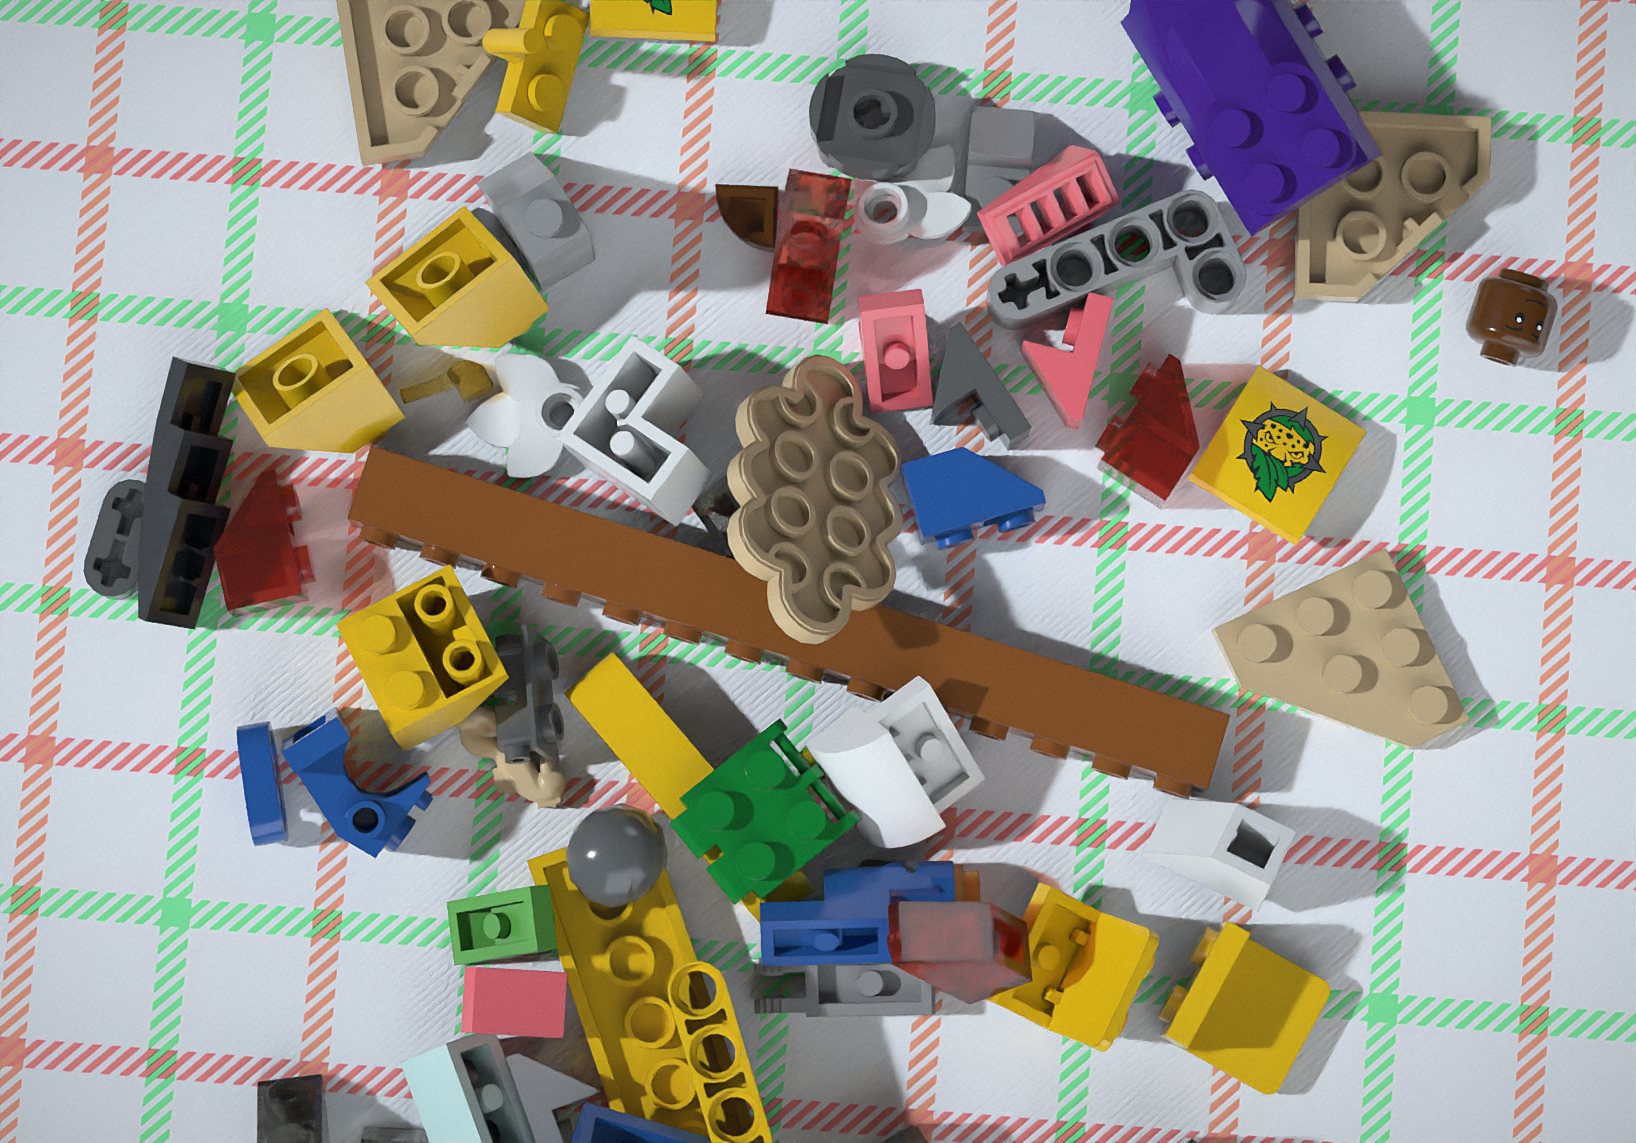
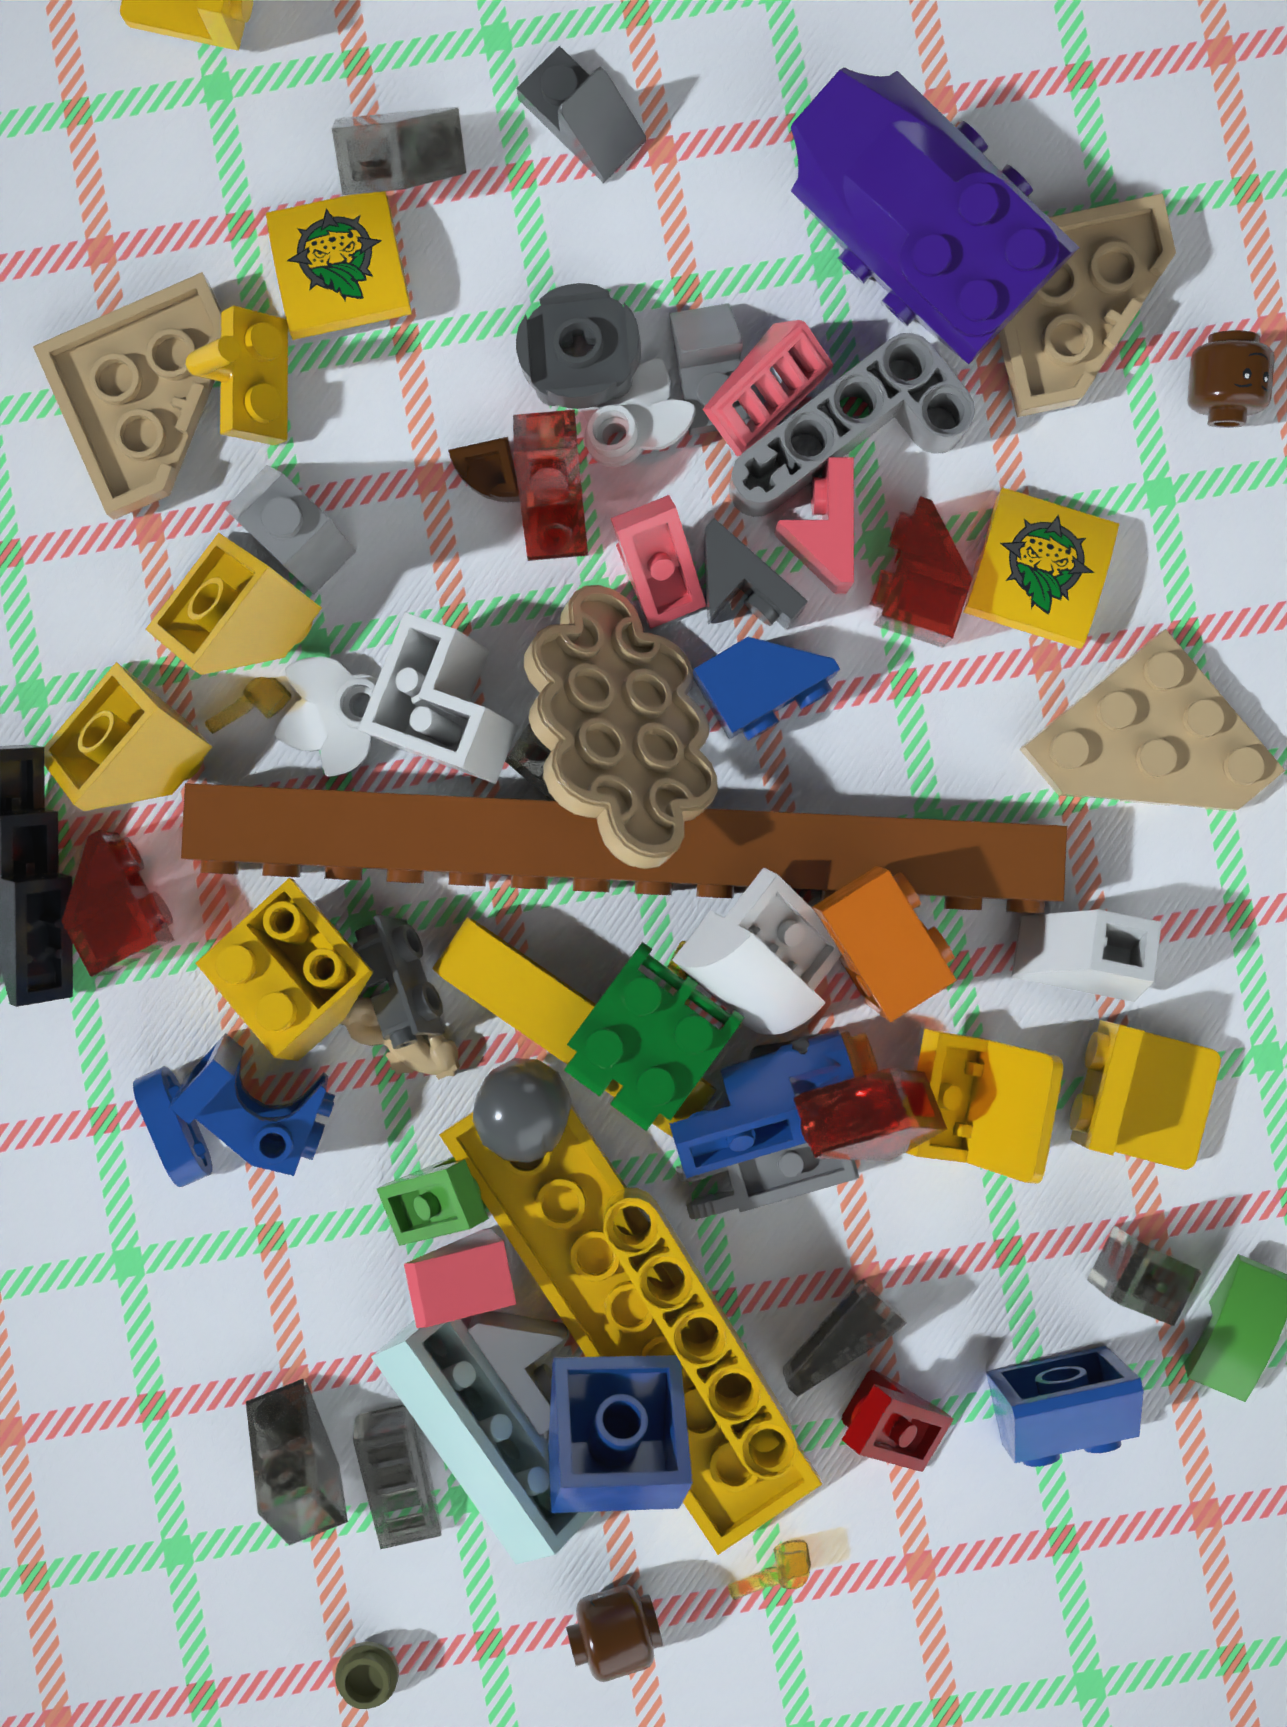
camera: 10 degrees left, 5 degrees up
none -> orange brick [812,866,957,1023]

